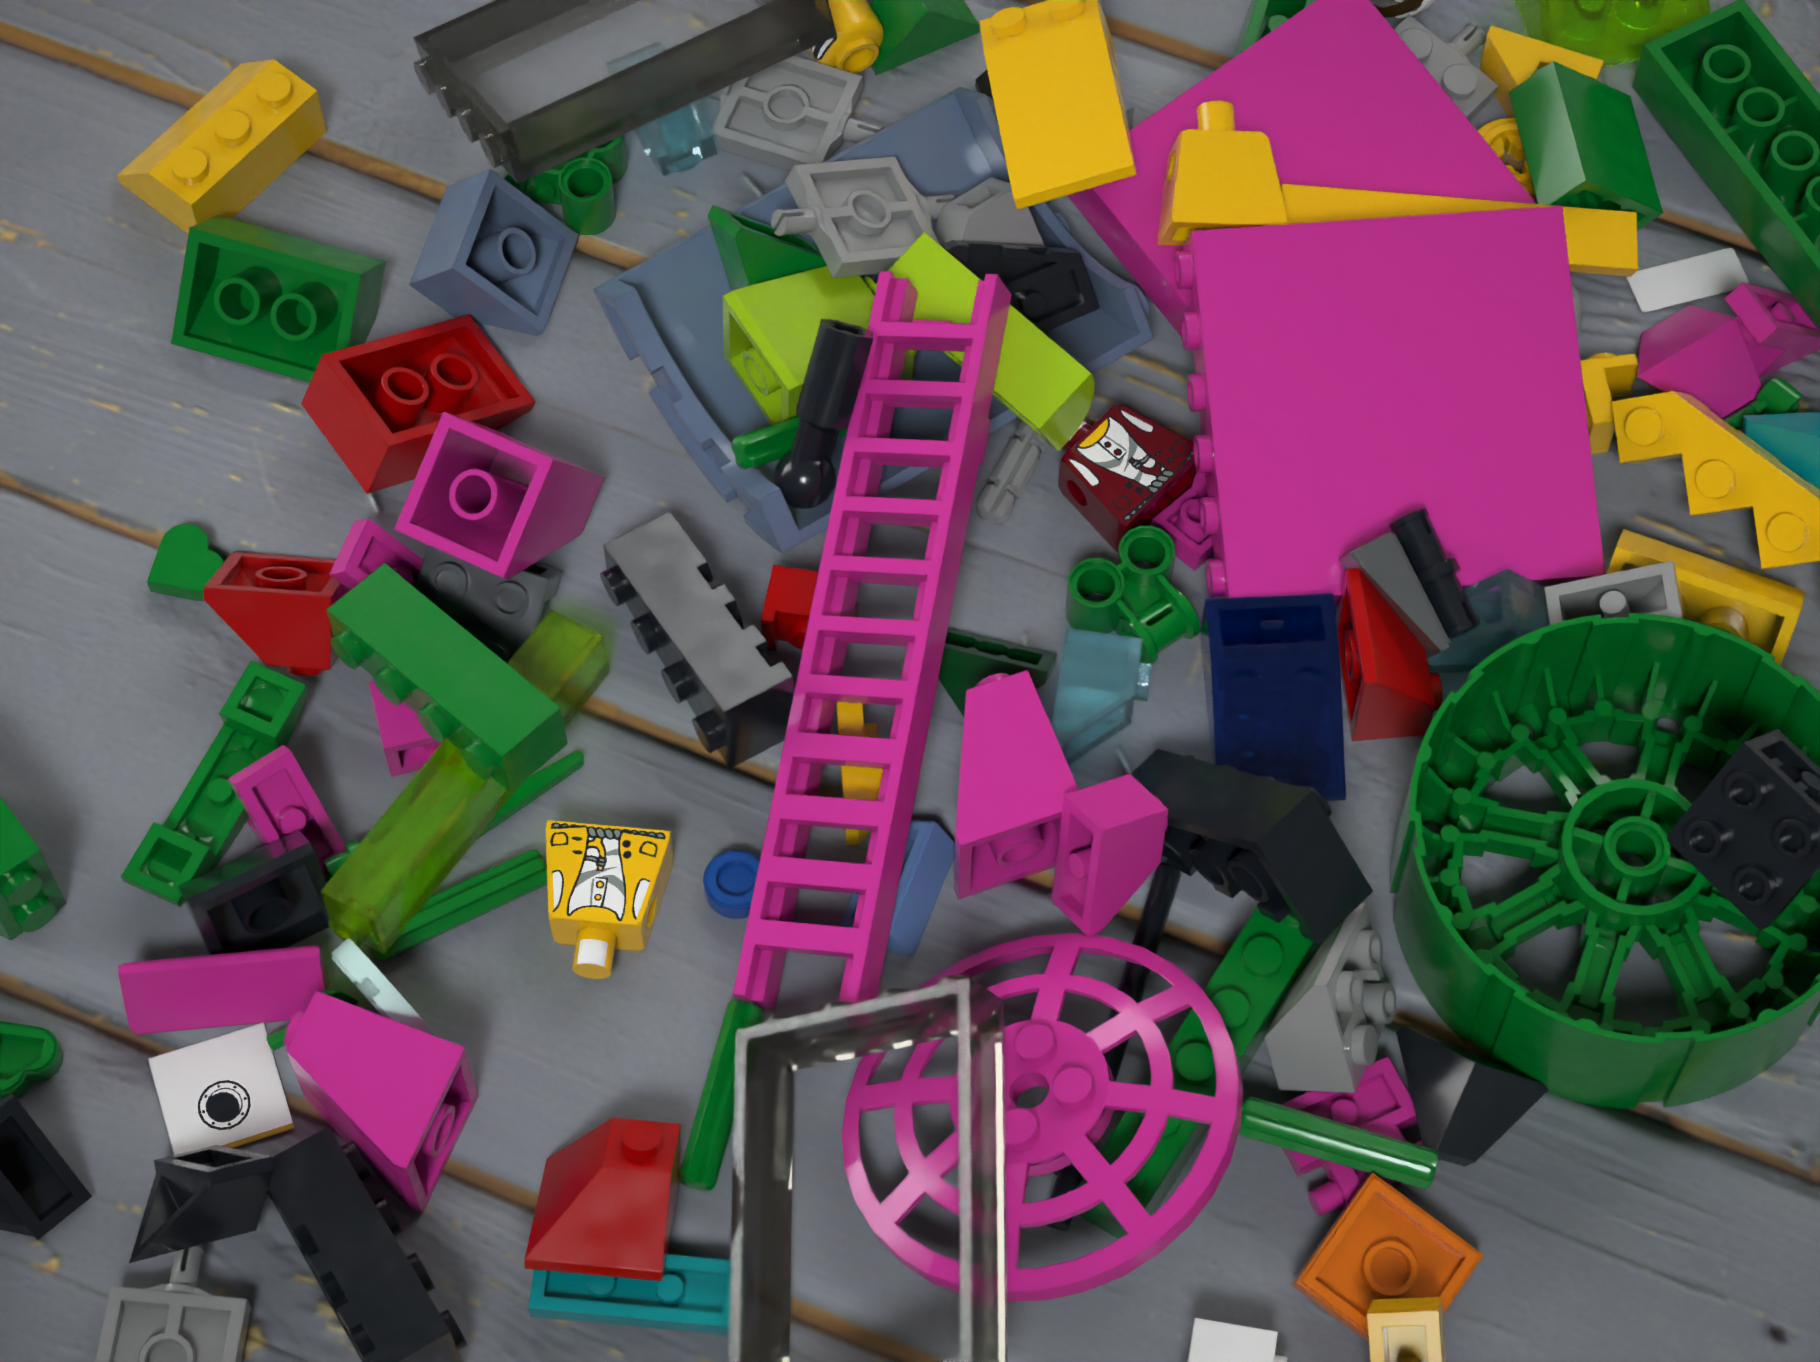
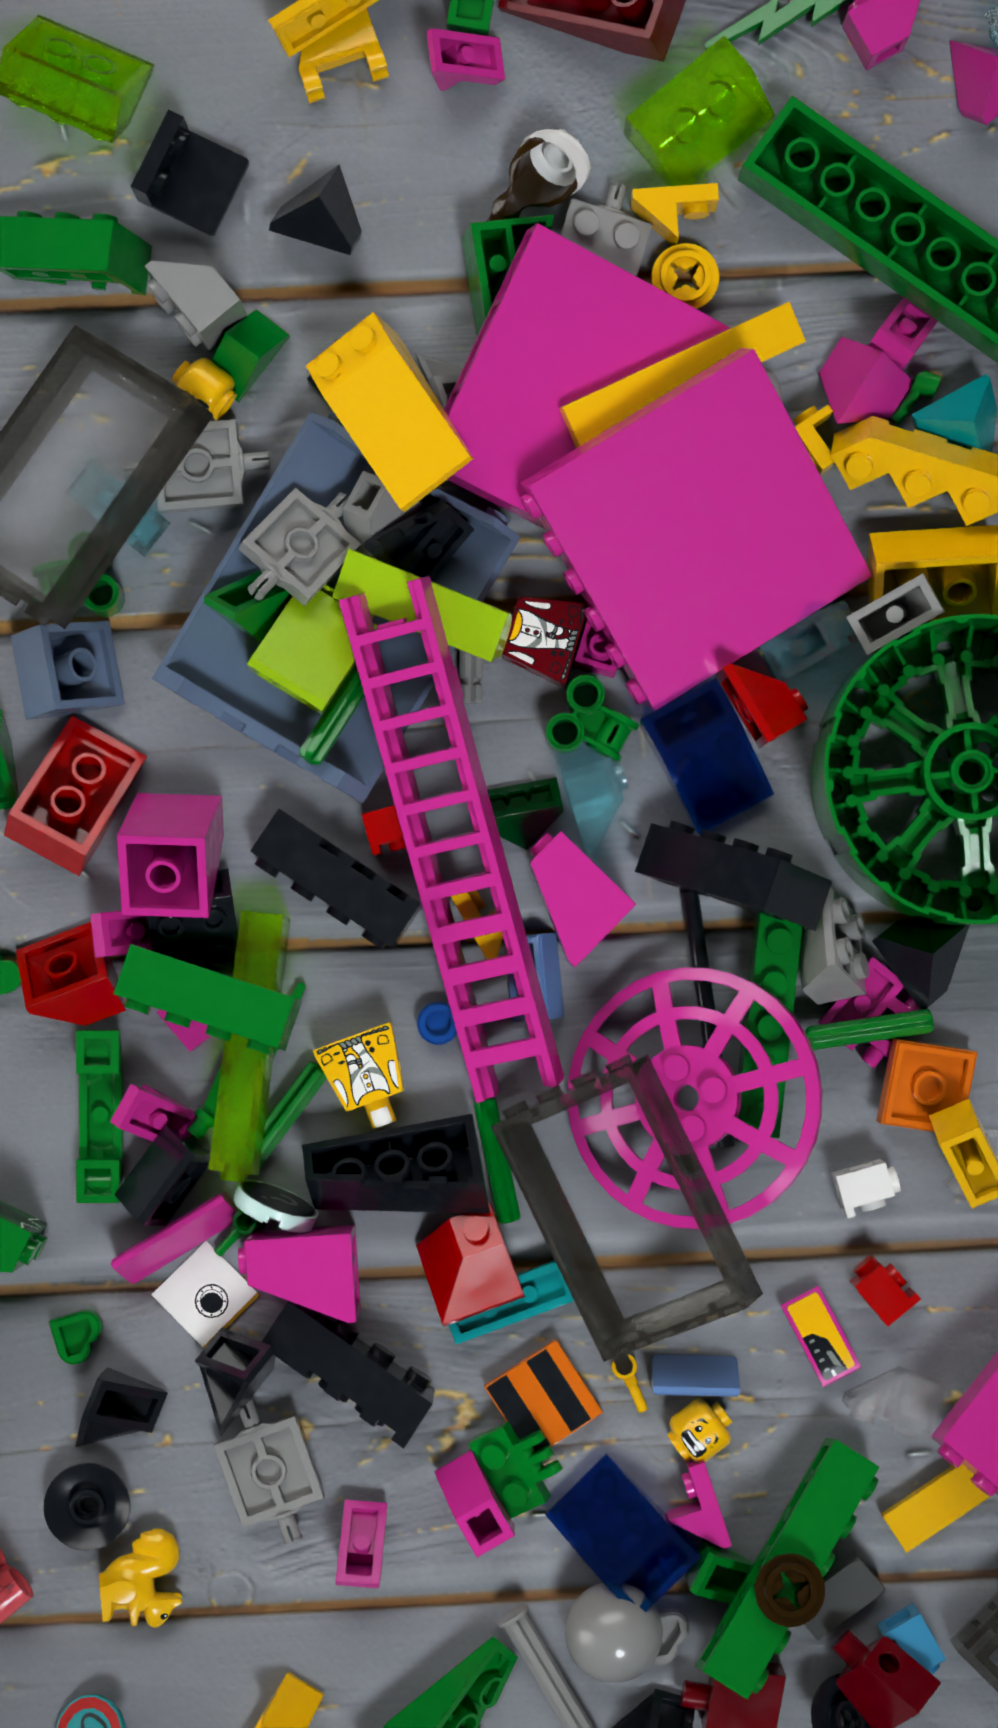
camera: 25 degrees left, 25 degrees up
black piece [774,319,874,509] -> none
dark pink slope [1051,774,1169,937] -> none
yellow torso [1158,101,1288,246] -> none
dark grey slope [1339,532,1451,658] -> none
black pin [1389,508,1482,640] -> none
green brick [1509,61,1663,230] -> none
white sticker [1626,248,1749,312] -> none
none -> black wedge [302,1114,490,1214]

